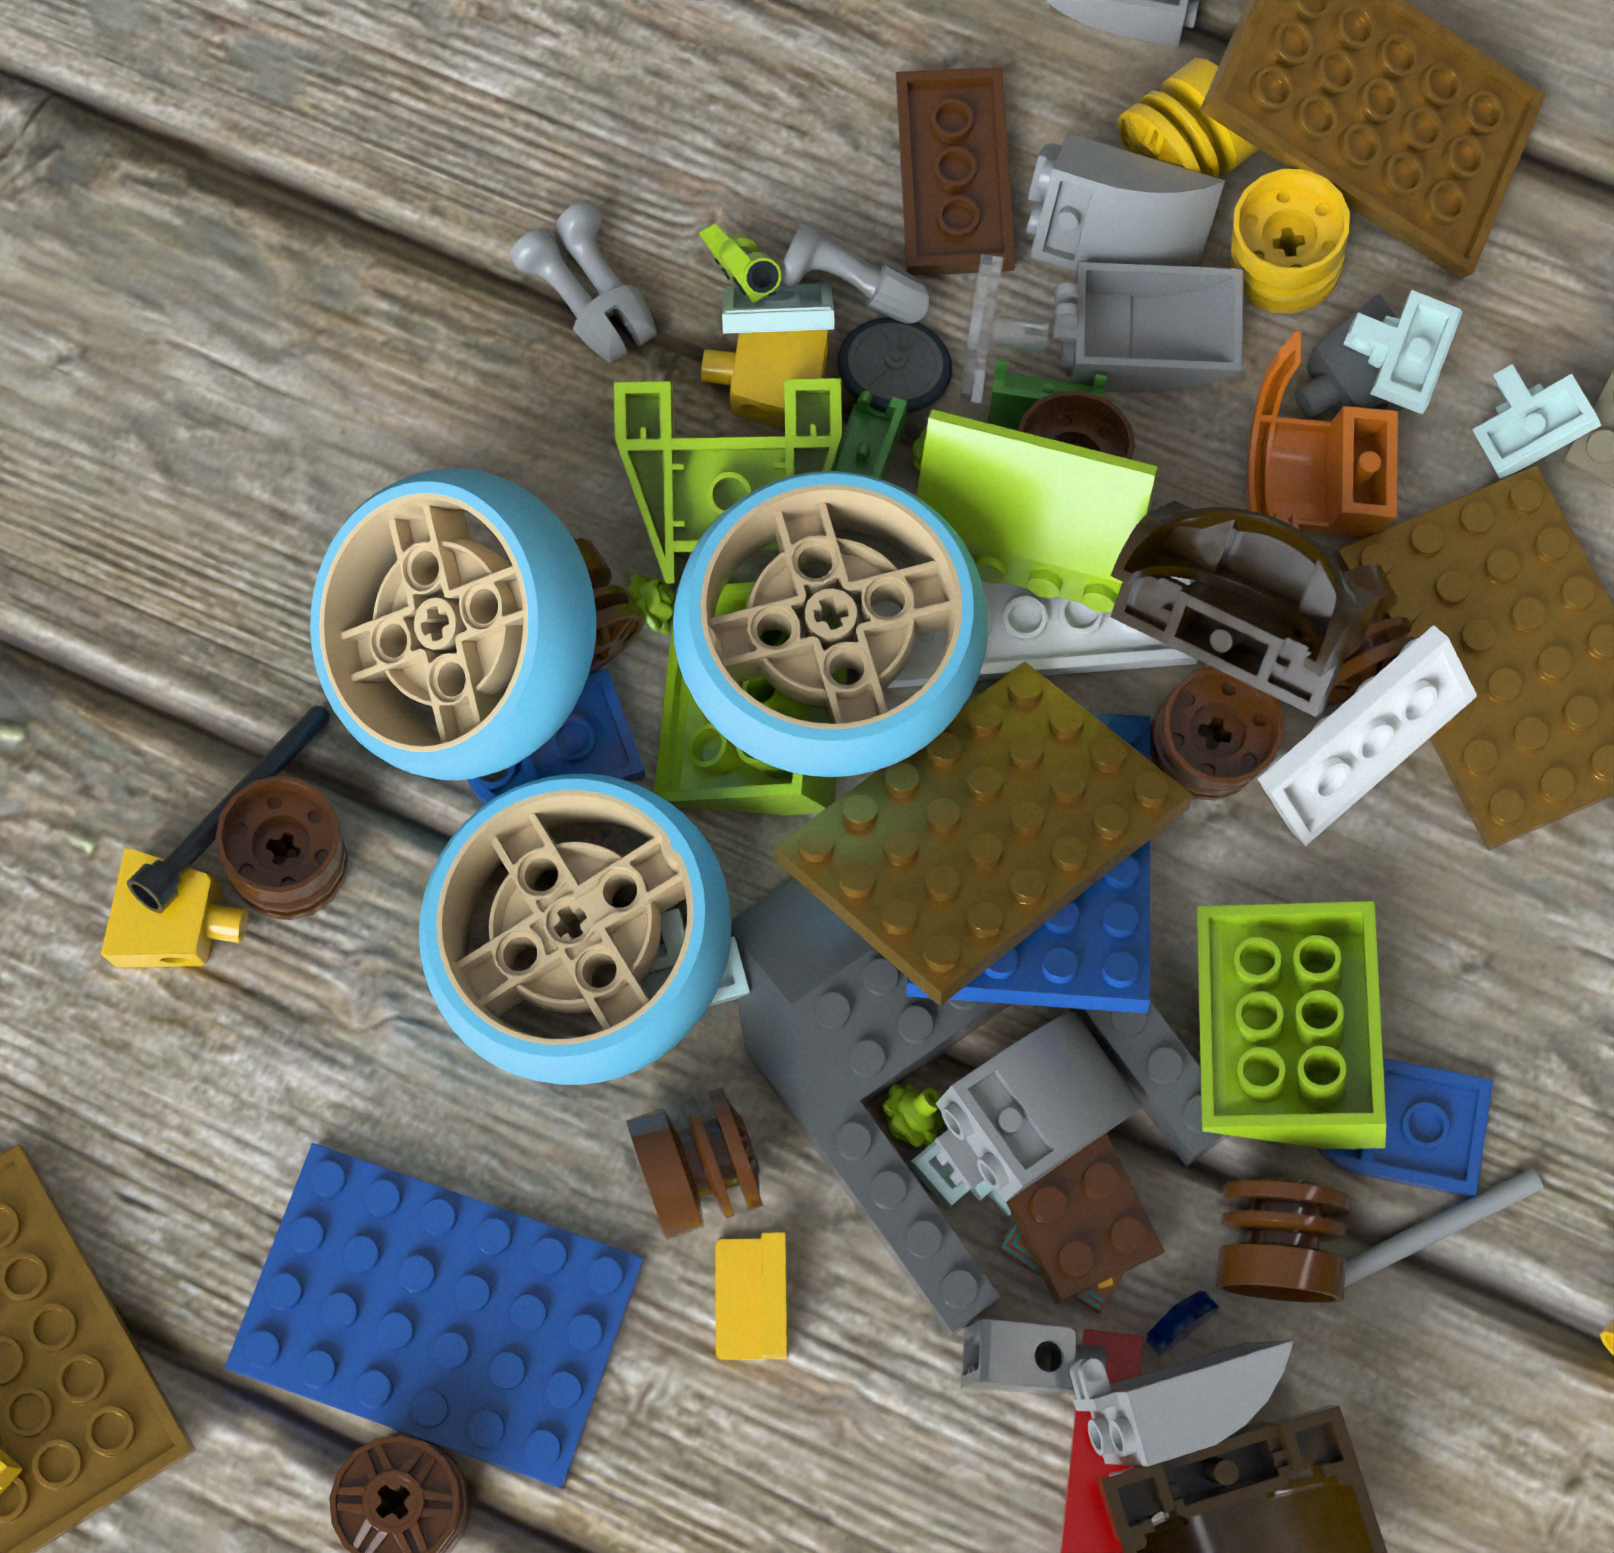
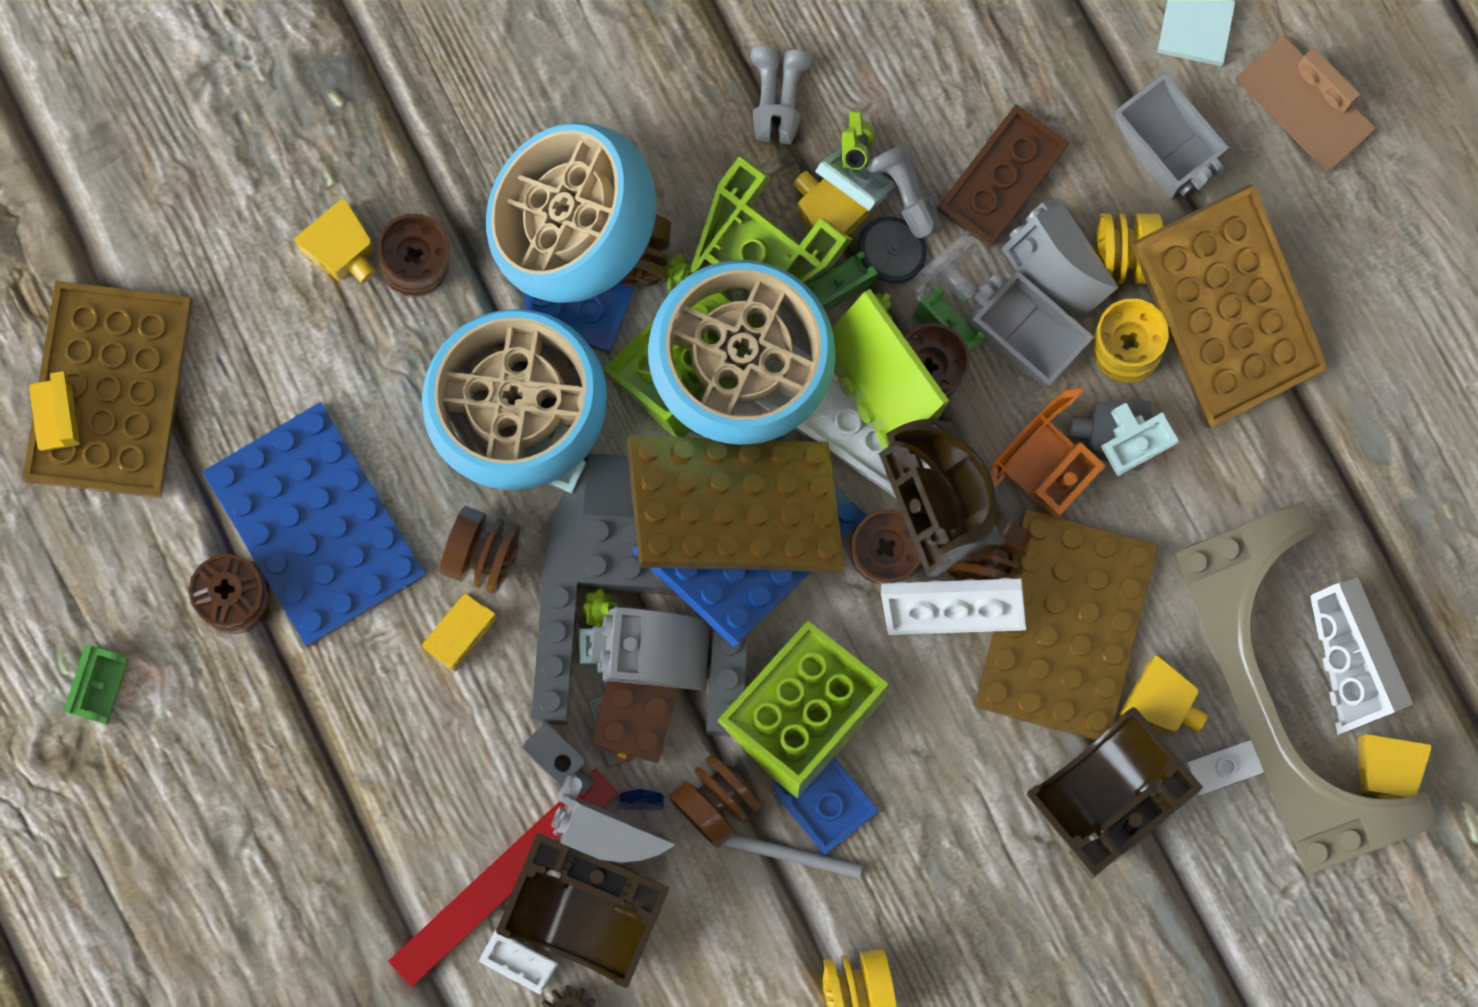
camera: 30 degrees right, 5 degrees up
black piece [127,705,330,913] -> none
light aqua hinge [1472,364,1601,480] -> none

